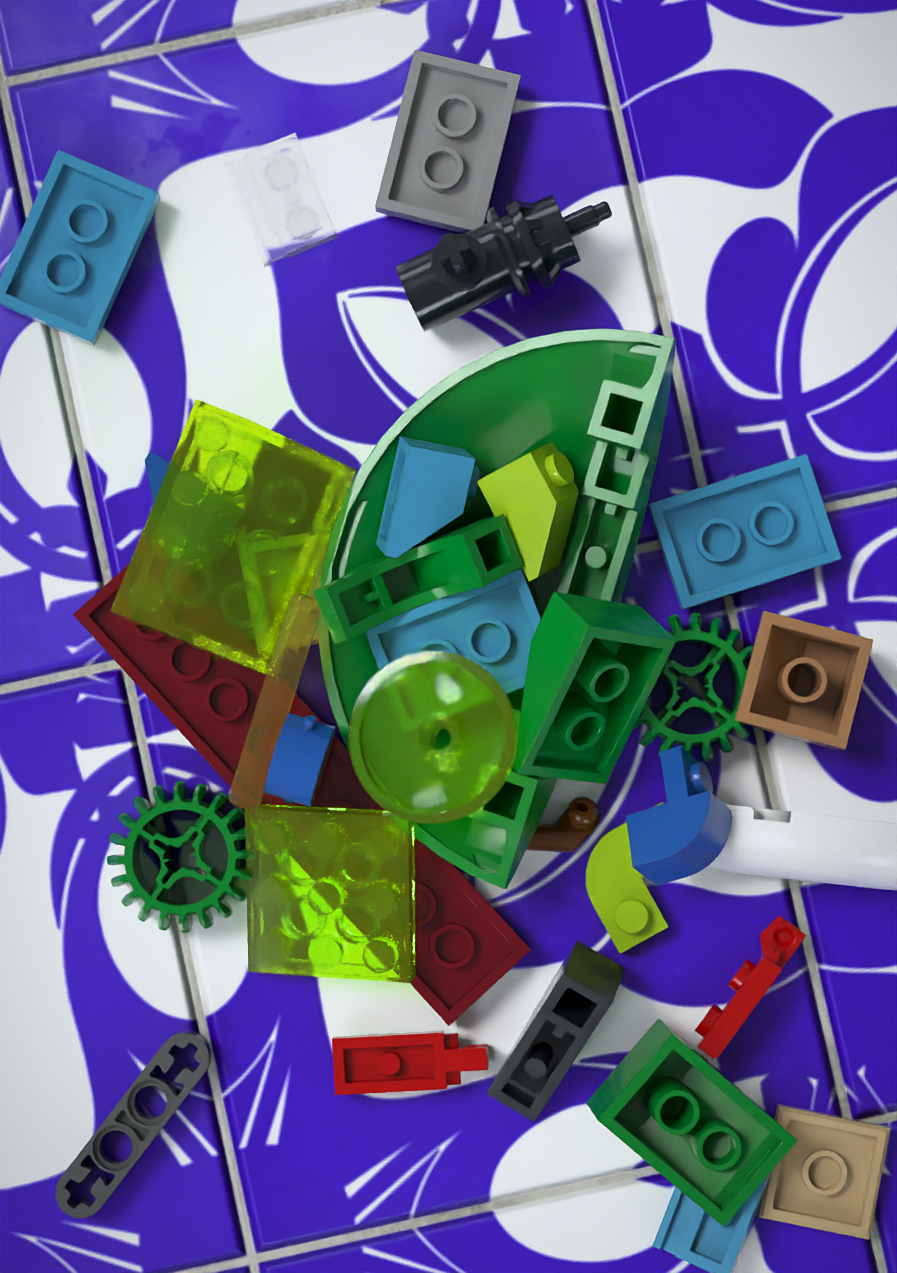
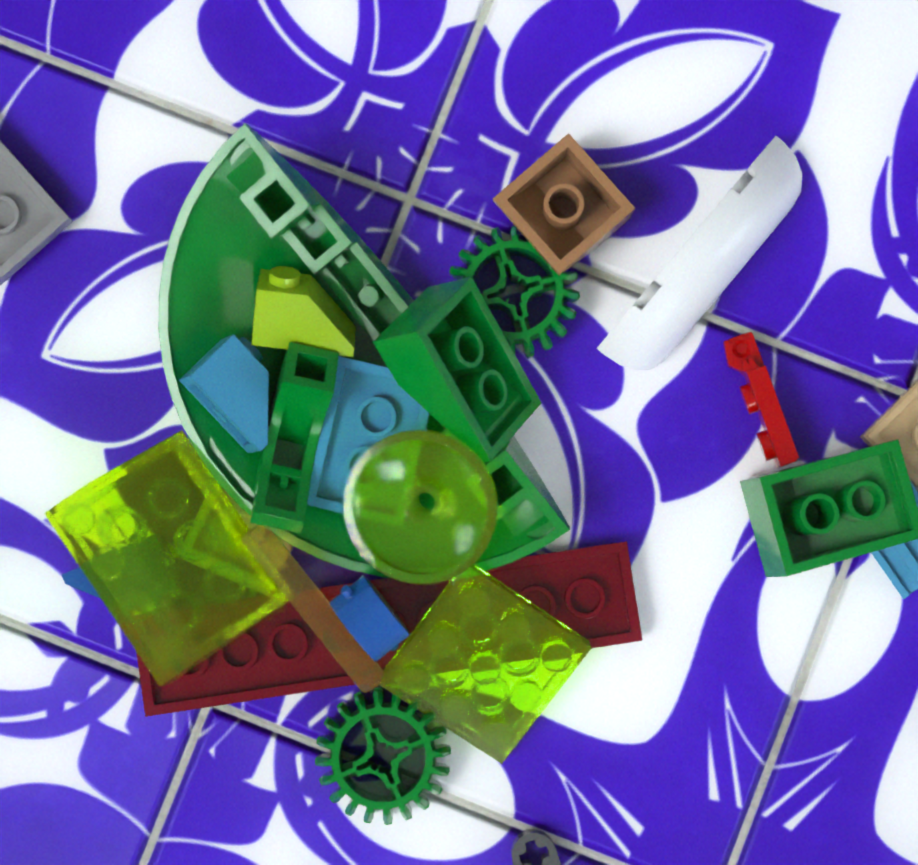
camera: 60 degrees left, 0 degrees up
red hinge [332,1030,489,1095] -> none
black piece [395,194,612,332] -> none
black slope [486,940,625,1122] -> none
reddish brown arm [526,796,600,852] -> none
lime plate [585,802,668,954] -> none
blue brick [626,746,732,886] -> none
dark azure plate [647,454,842,611] -> none

